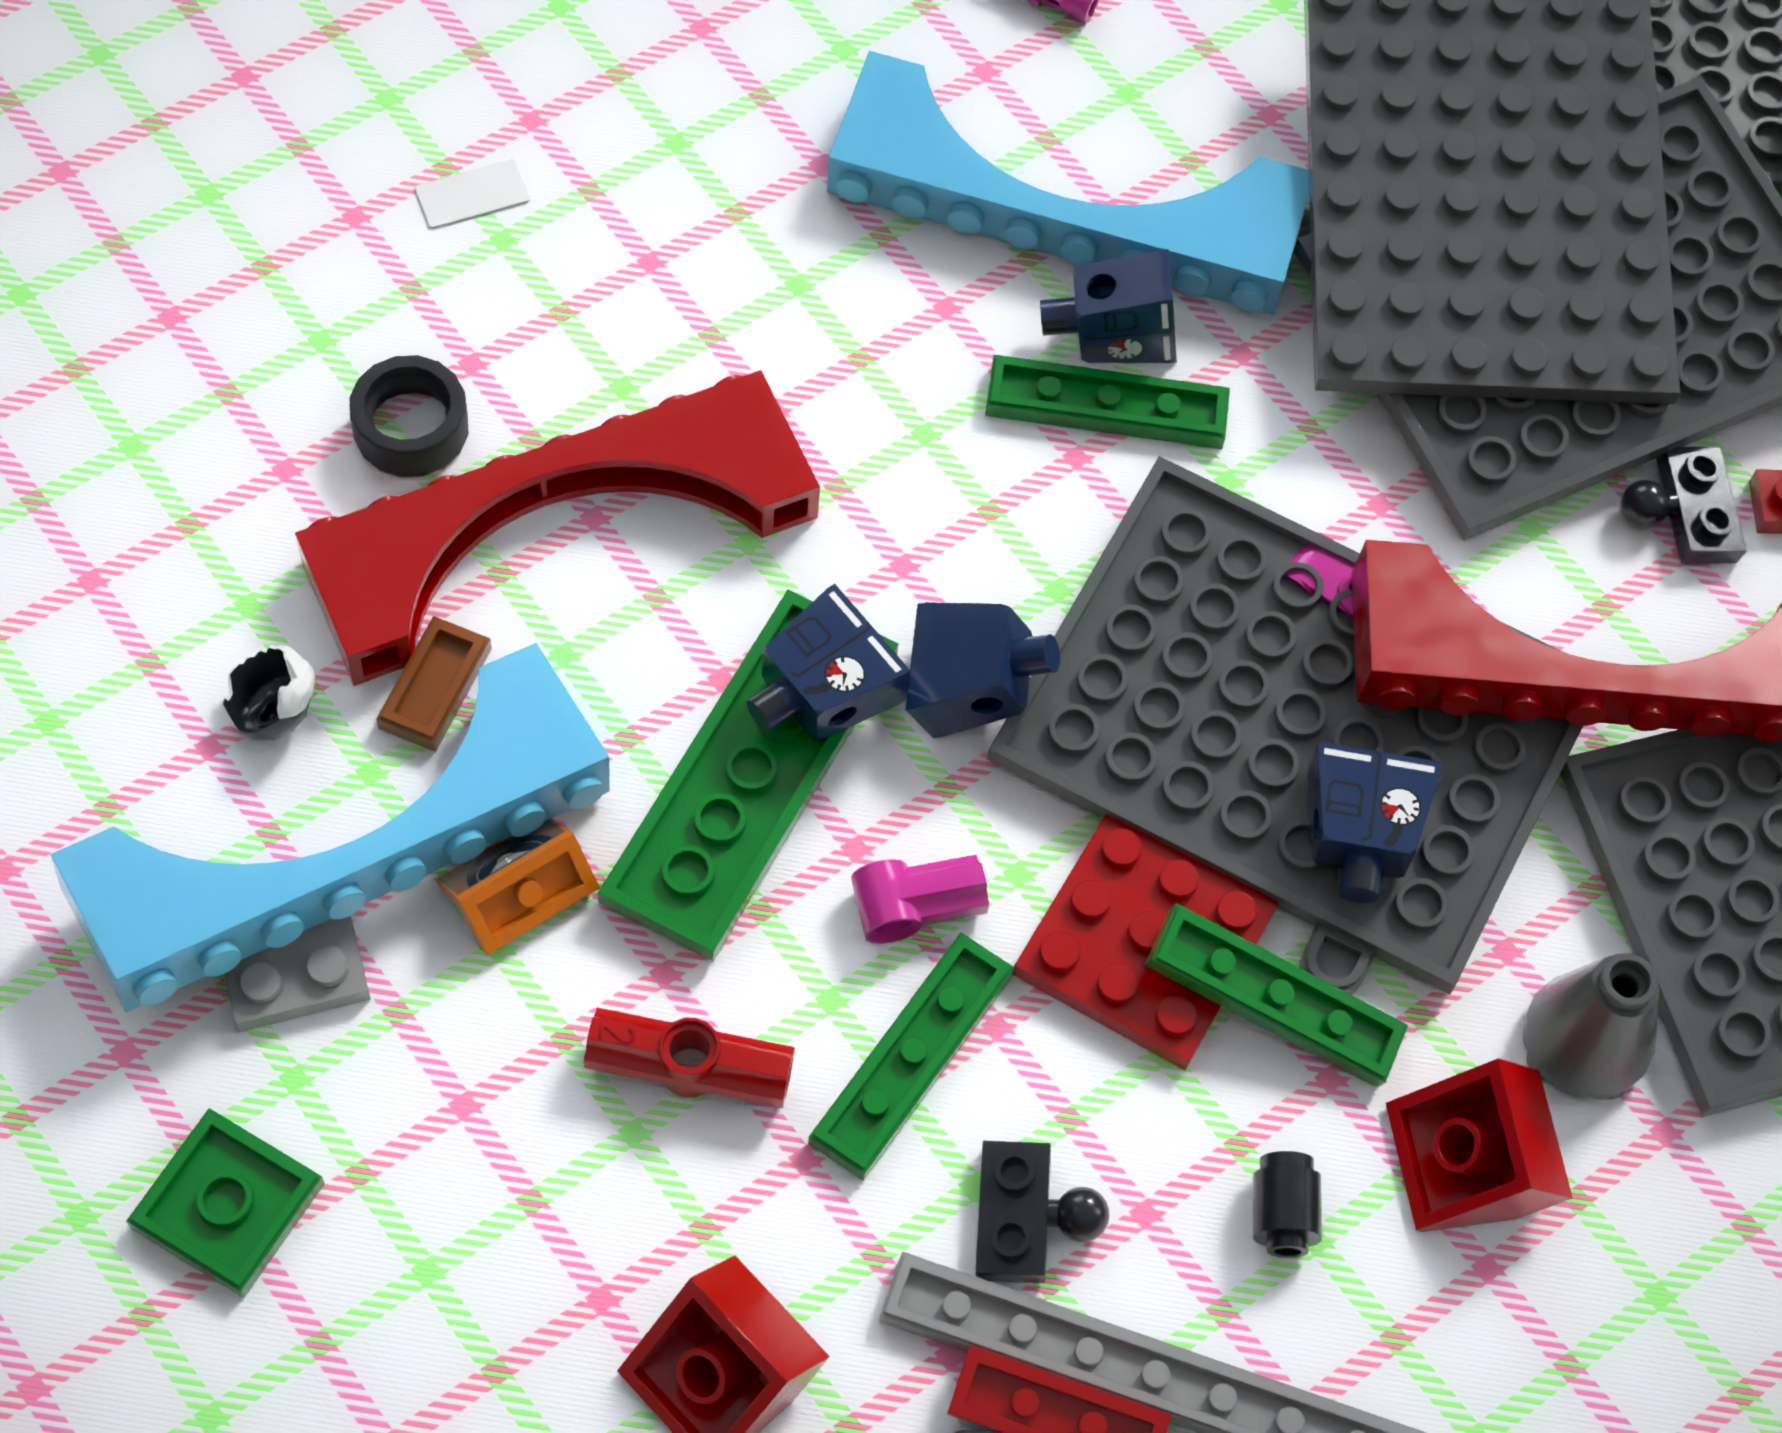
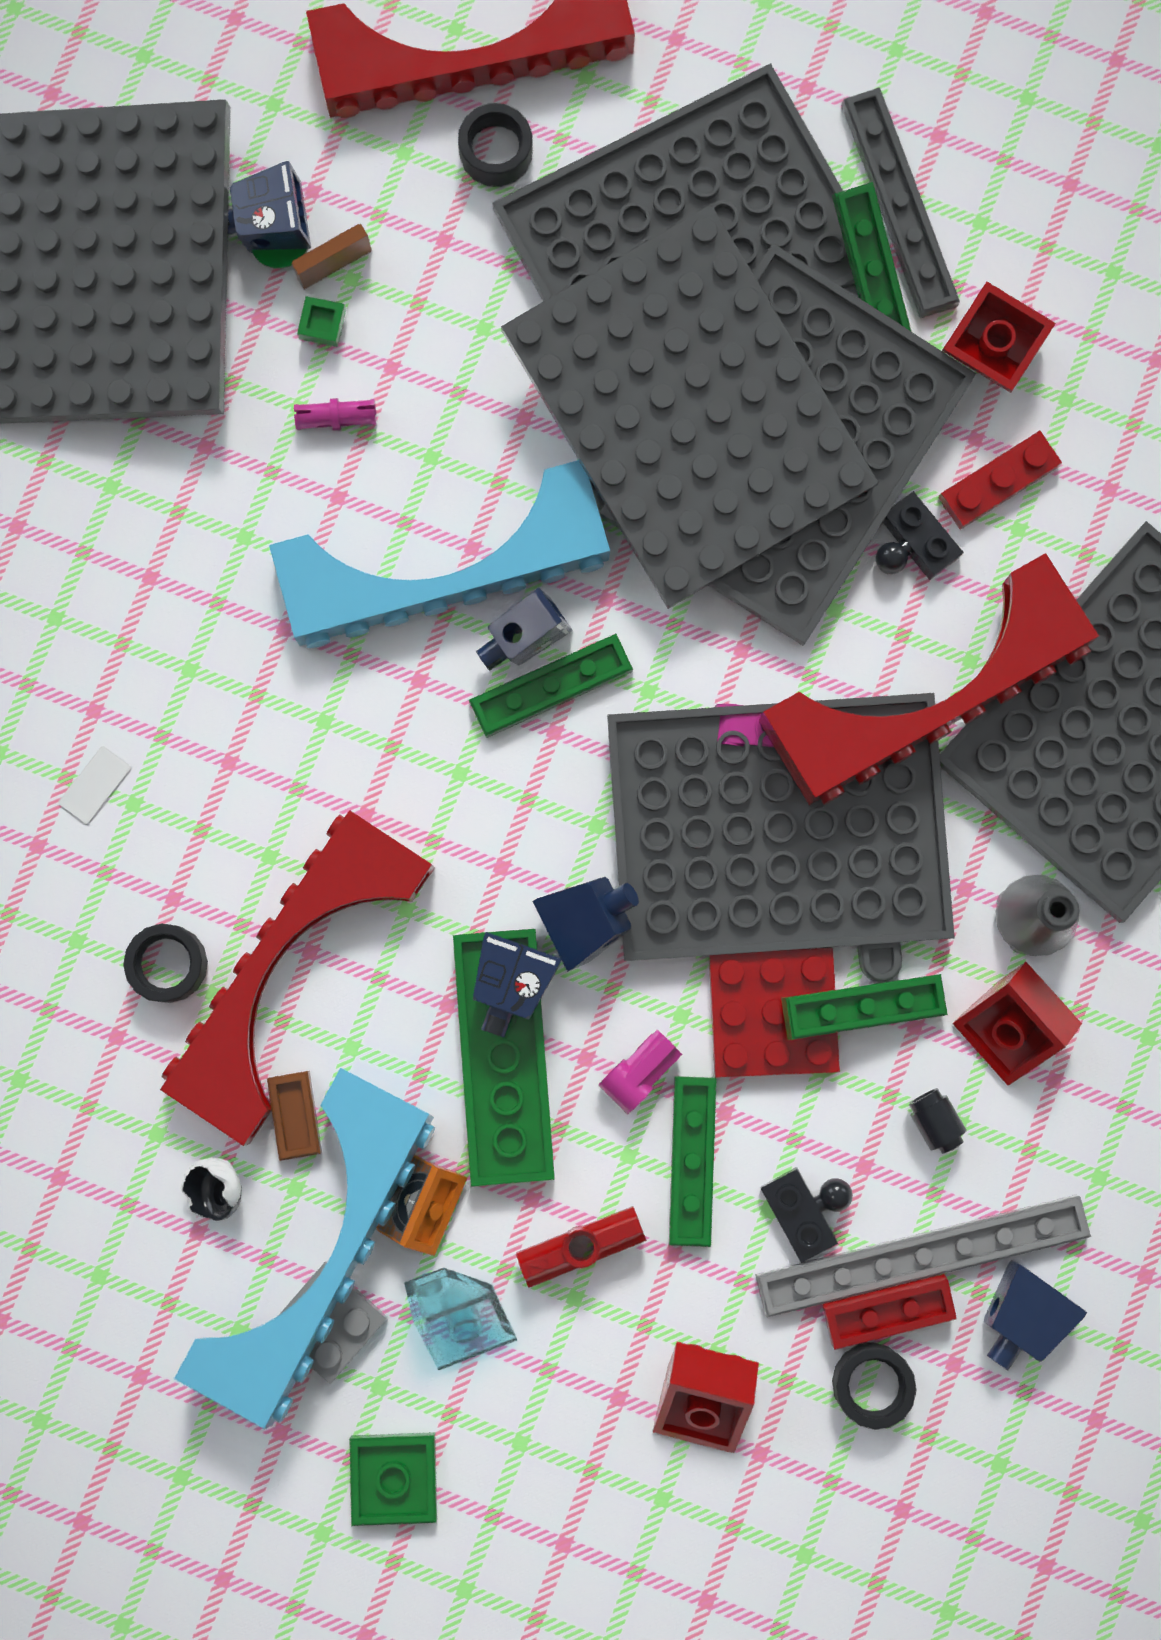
camera: 30 degrees left, 20 degrees up
dark blue torso [1307,741,1442,903] -> none
none -> clear light blue slope [404,1267,517,1371]

